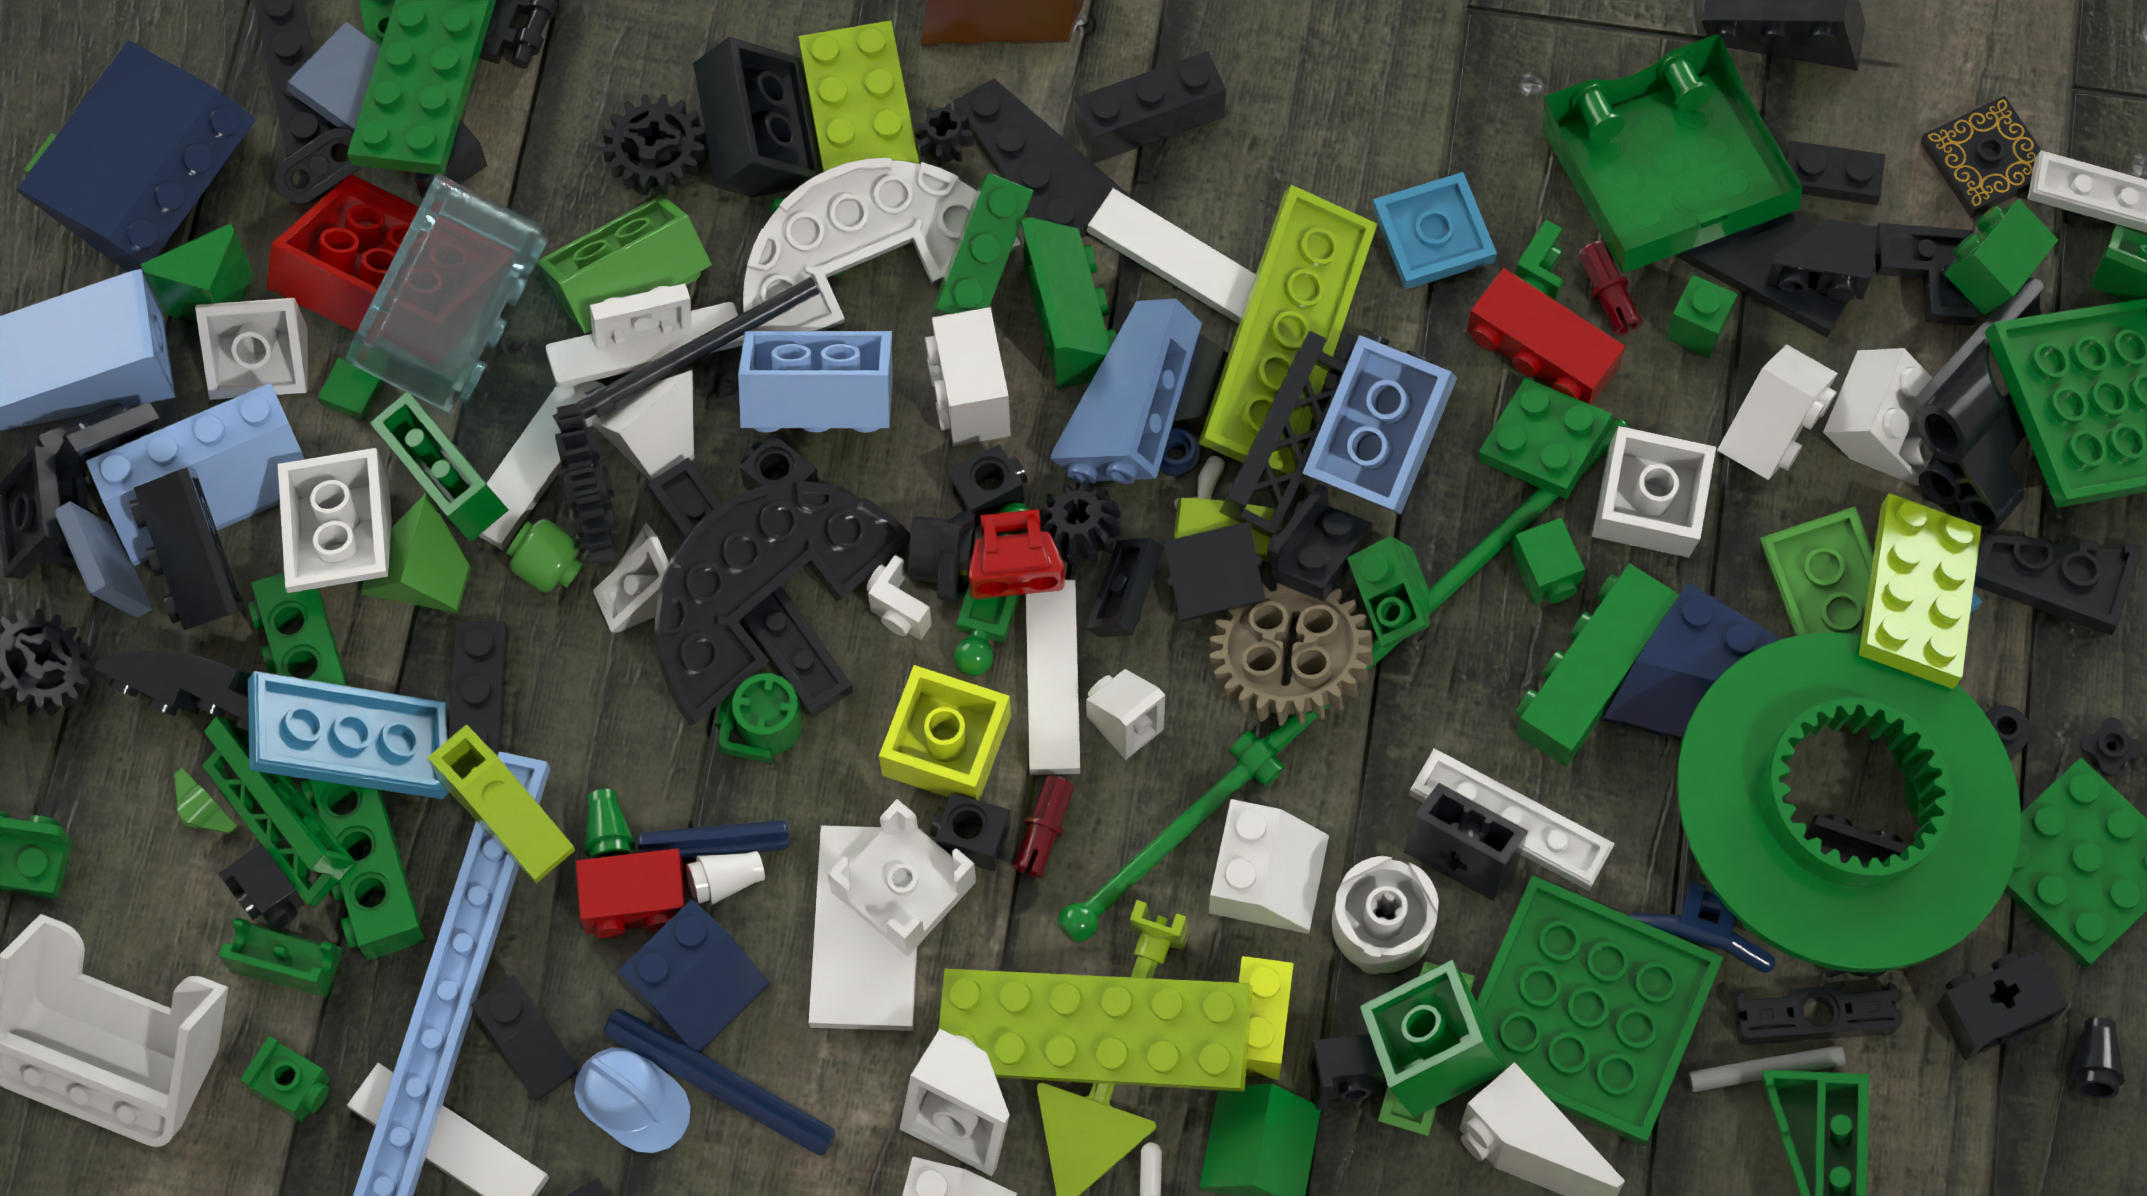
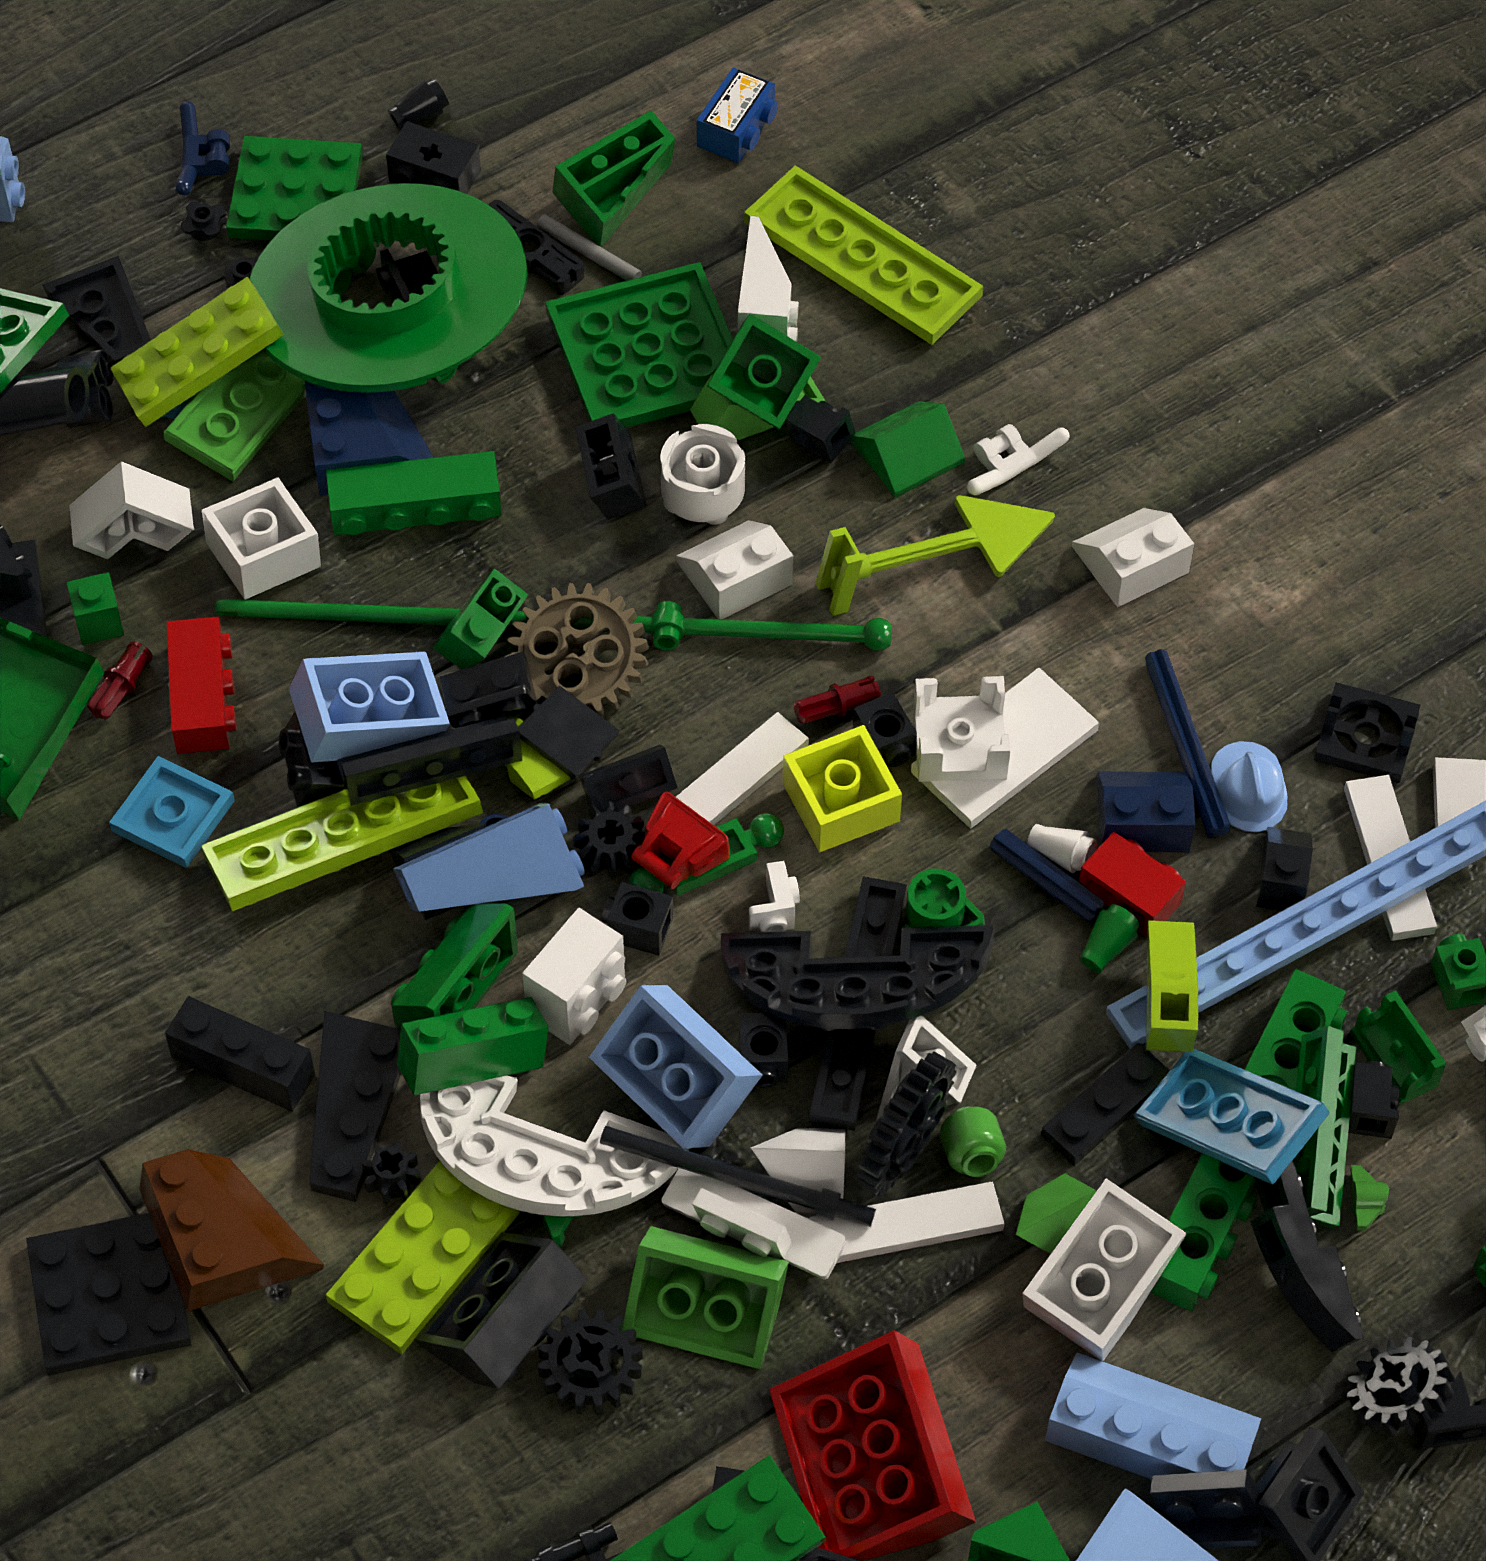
camera: 135 degrees left, 10 degrees down
sand blue tile [55,501,153,618] -> none
black slope [129,467,245,630] -> none
white slope [195,298,308,400] -> none
green tile [317,357,385,421] -> none
clear light blue windscreen [344,173,548,413] -> none
green brick [370,391,509,542] -> none
white slope [900,1029,1009,1176] -> none
black piece [908,512,976,603] -> none
lime plate [938,969,1253,1091] -> none
white tile [1086,188,1256,324] -> none
white slope [1086,669,1165,760] -> none
white piece [1174,456,1225,510] -> none
neon yellow brick [1239,956,1294,1080] -> none
white tile [1409,749,1615,891] -> none
green plate [1479,378,1613,499] -> none
green brick [1511,518,1585,605] -> none
green bracket [1514,220,1563,302] -> none
dark blue piece [1628,881,1775,973] -> none
white slope [1823,348,1933,485] -> none

